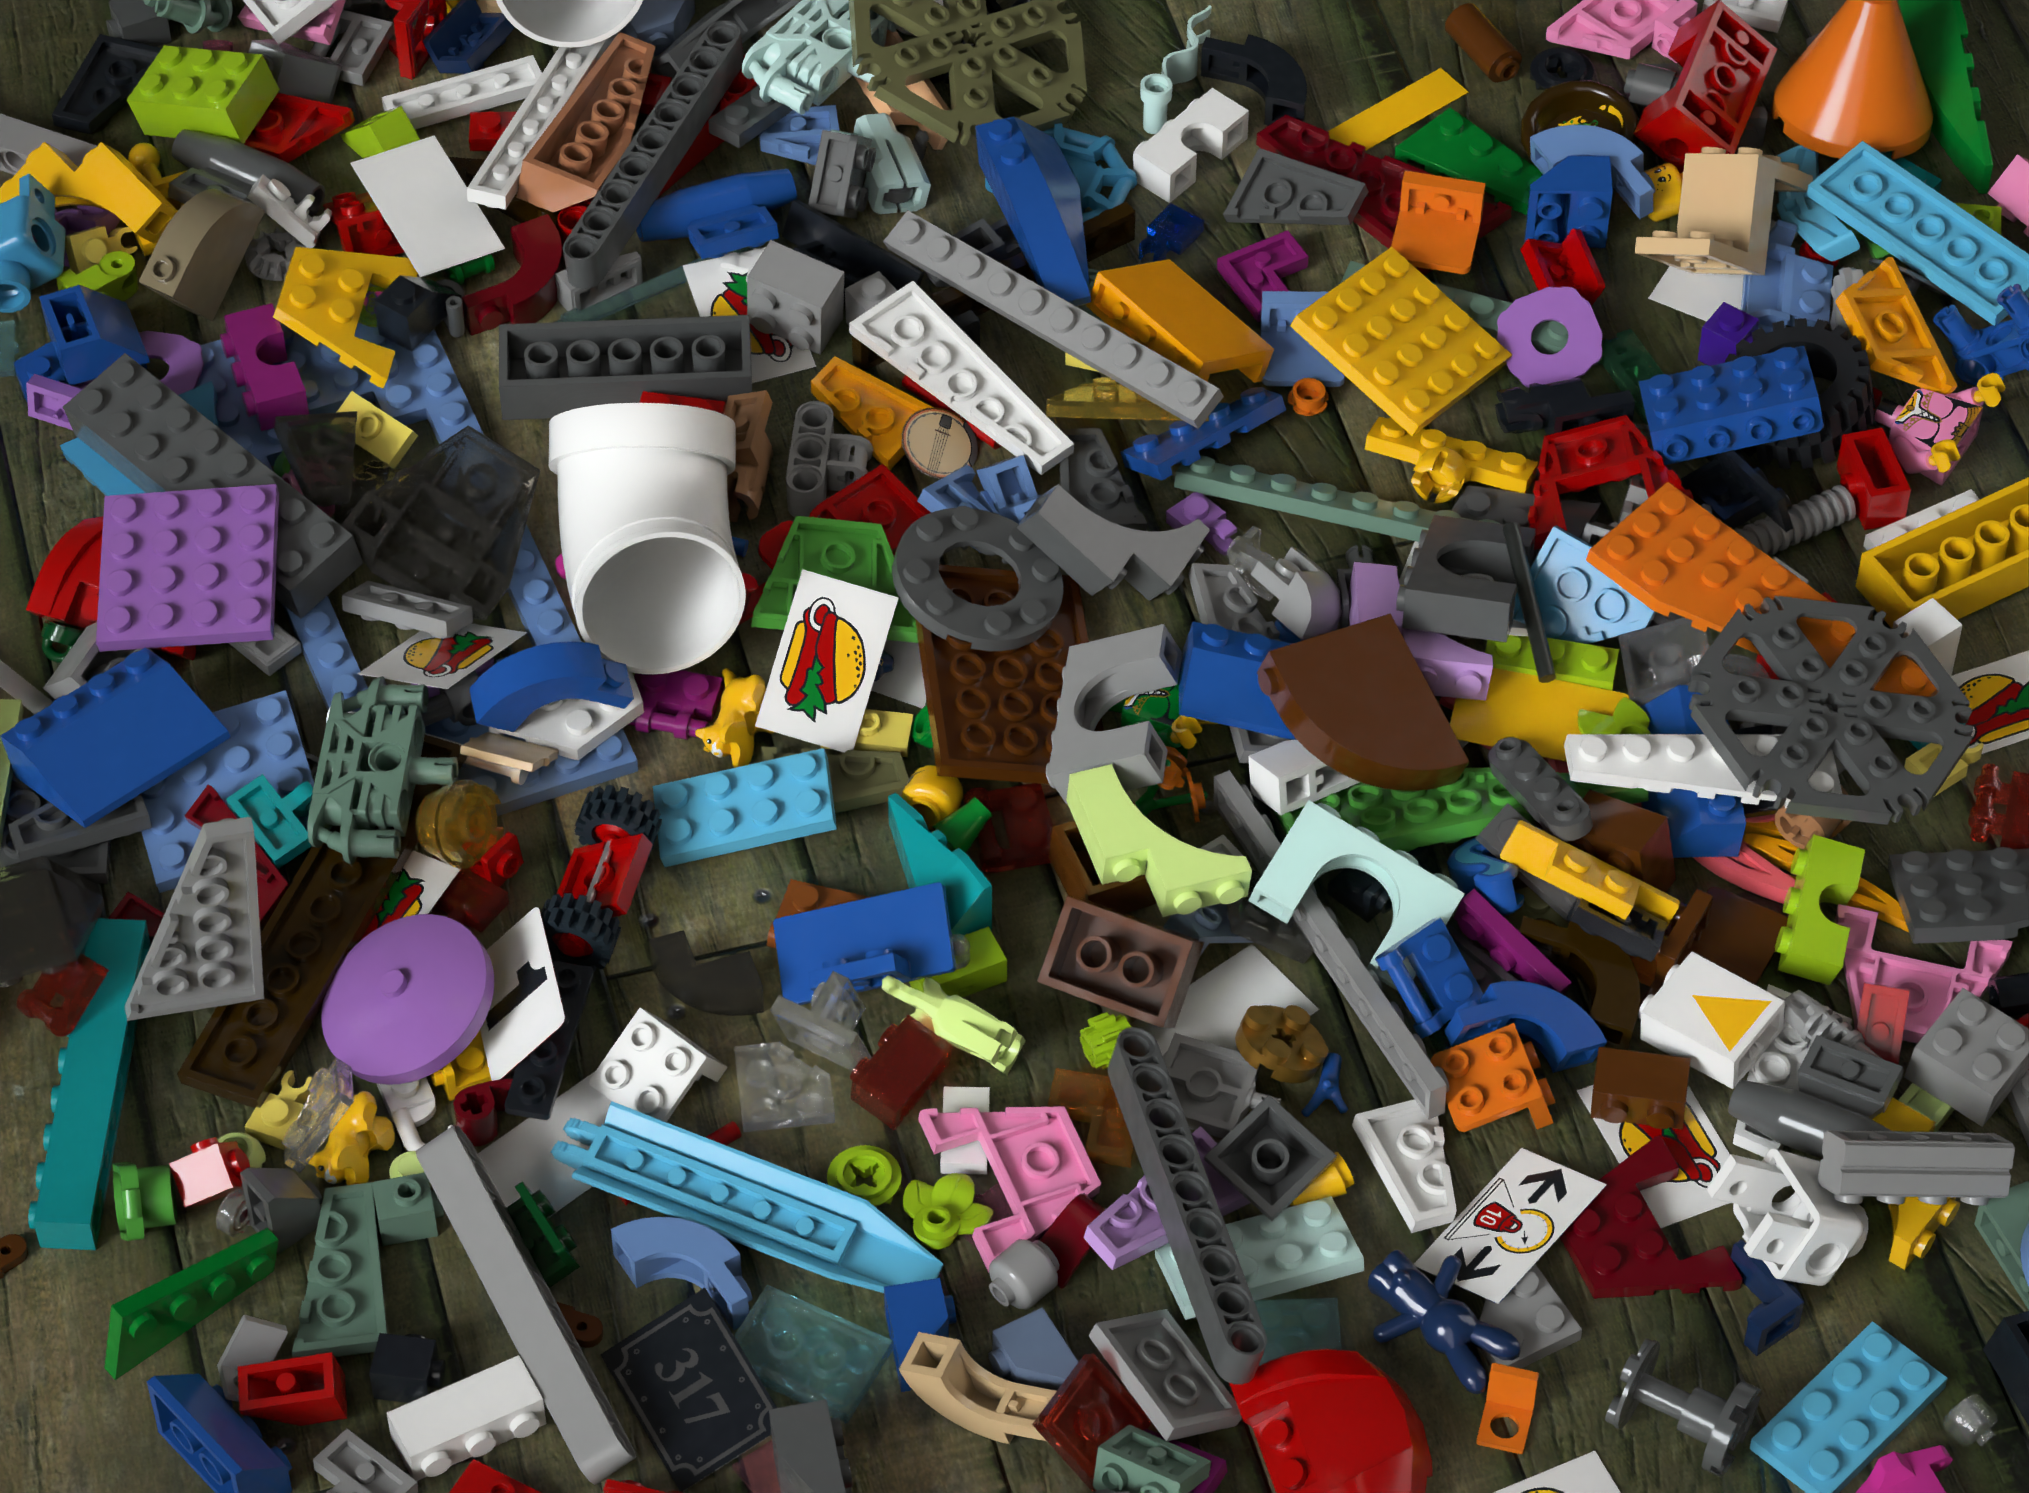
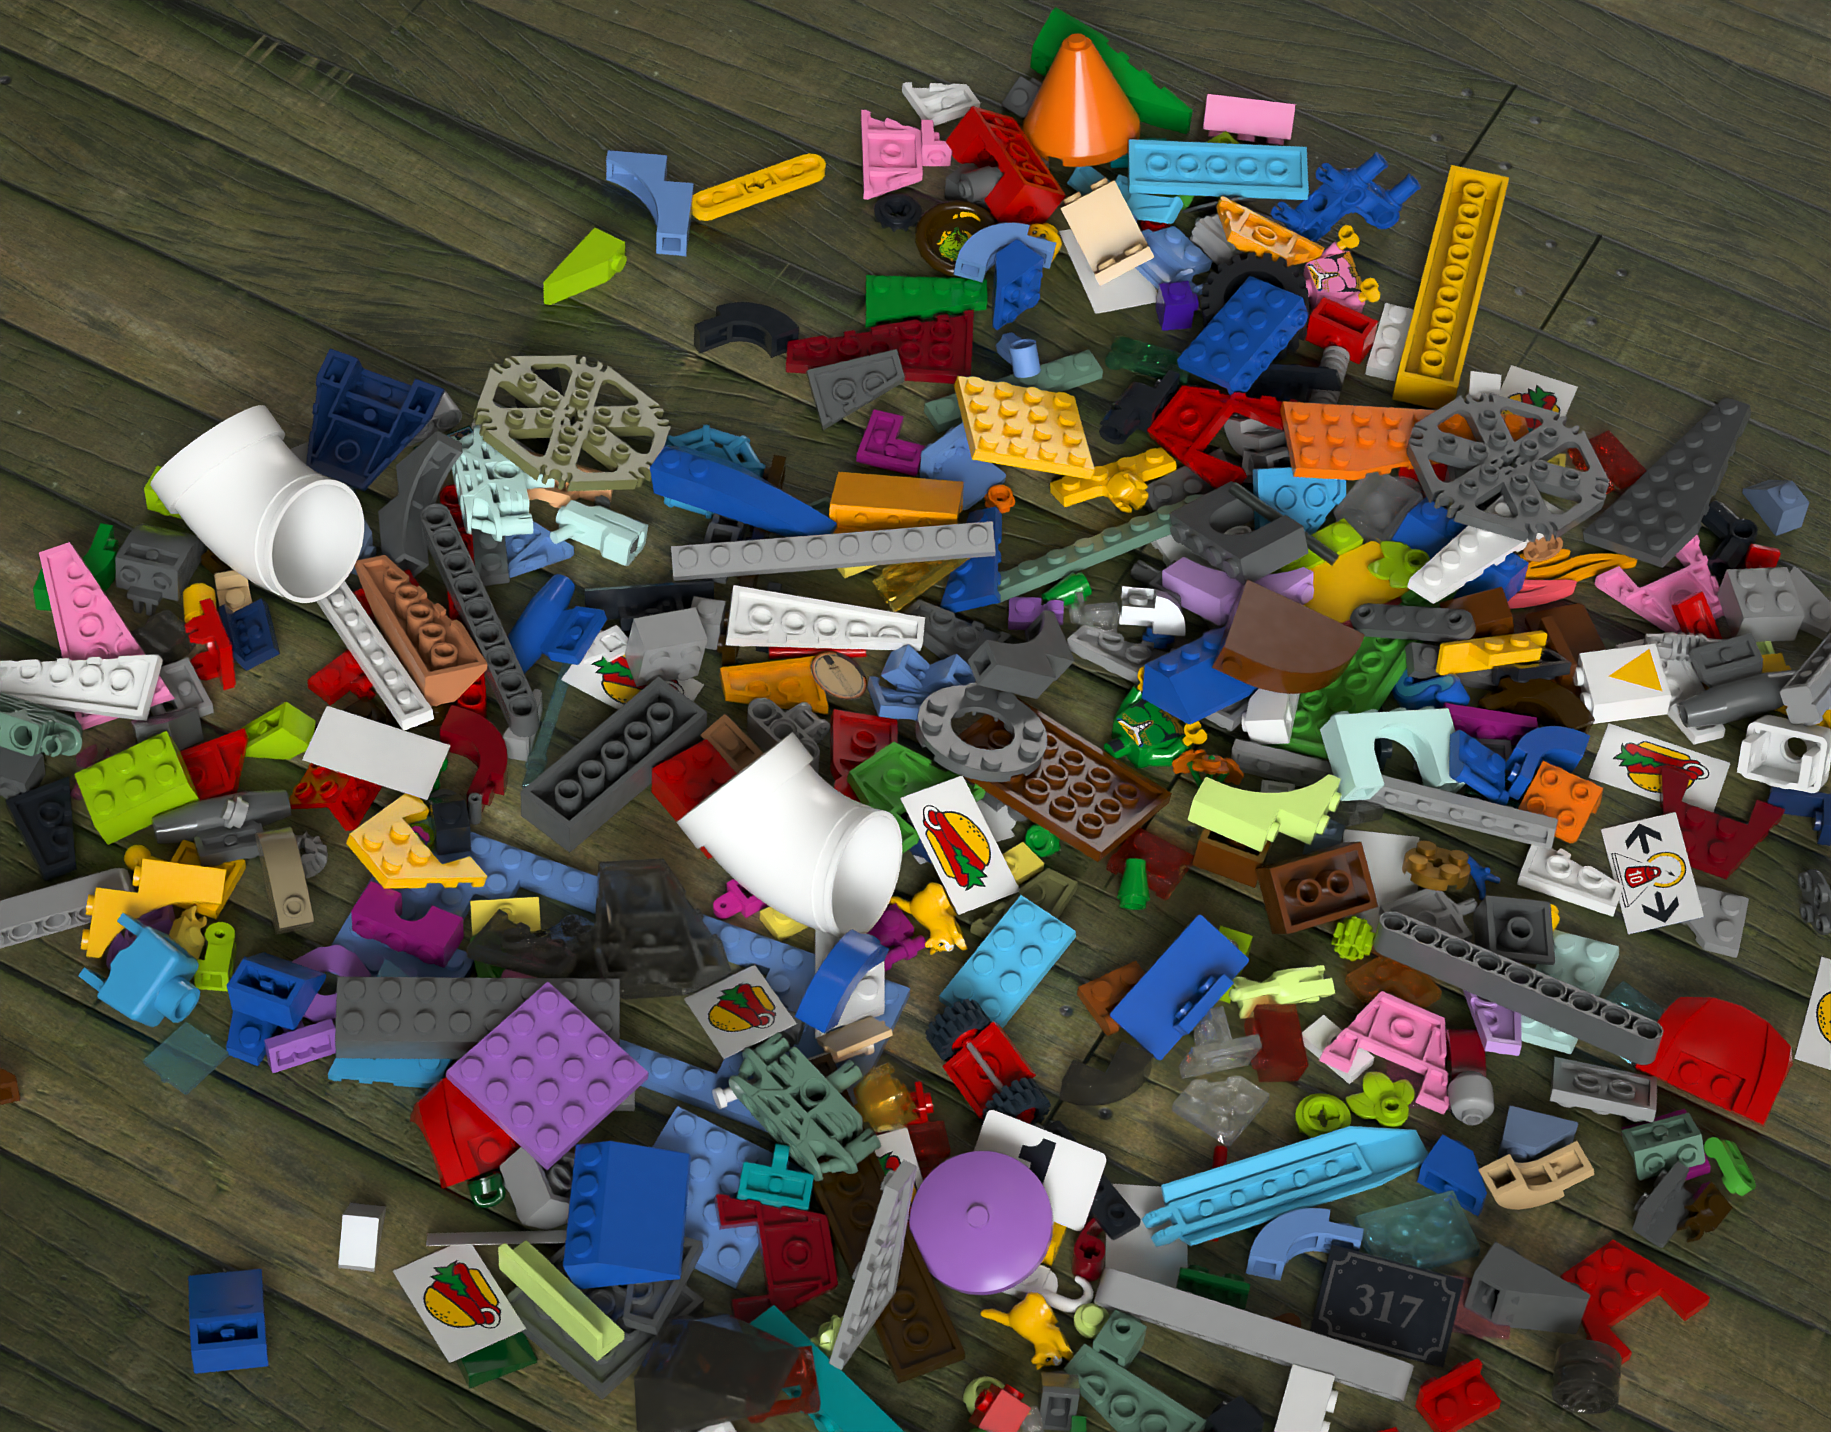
camera: 50 degrees left, 0 degrees up
light yellow plate [244,1070,314,1151] -> none
white plate [247,174,332,248] -> none
clear plate [282,1058,354,1173] -> none
light grey plate [342,581,473,639] -> none
white plate [382,55,542,129] -> none
white bracket [589,1008,728,1122] -> none
dark grey bracket [808,130,876,219] -> none
teal wedge [888,792,992,939] -> none
yellow head [901,765,964,831] -> none
clear red plate [1032,1353,1152,1492] -> none
light grey arch [1046,624,1182,804] -> none
white arch [1133,88,1249,203] -> none
clear blue plate [1138,203,1204,262] -> none
light aqua flag [1140,5,1212,134] -> none
yellow sticker [1328,68,1469,150] -> none
dark blue animal [1368,1250,1521,1394] -> none
orange bracket [1391,170,1486,274] -> none
reddish brown brick [1445,3,1522,83] -> none
orange bracket [1476,1363,1539,1455] -> none
medium lavender piece [1497,287,1603,388] -> none
red bracket [1520,228,1605,307] -> none
reddish brown brick [1590,1047,1691,1130] -> none
lime arch [1775,834,1865,985] -> none
none -> light grey plate [221,795,249,829]
none -> medium blue piece [996,332,1041,378]
none -> green cone [1042,572,1092,606]

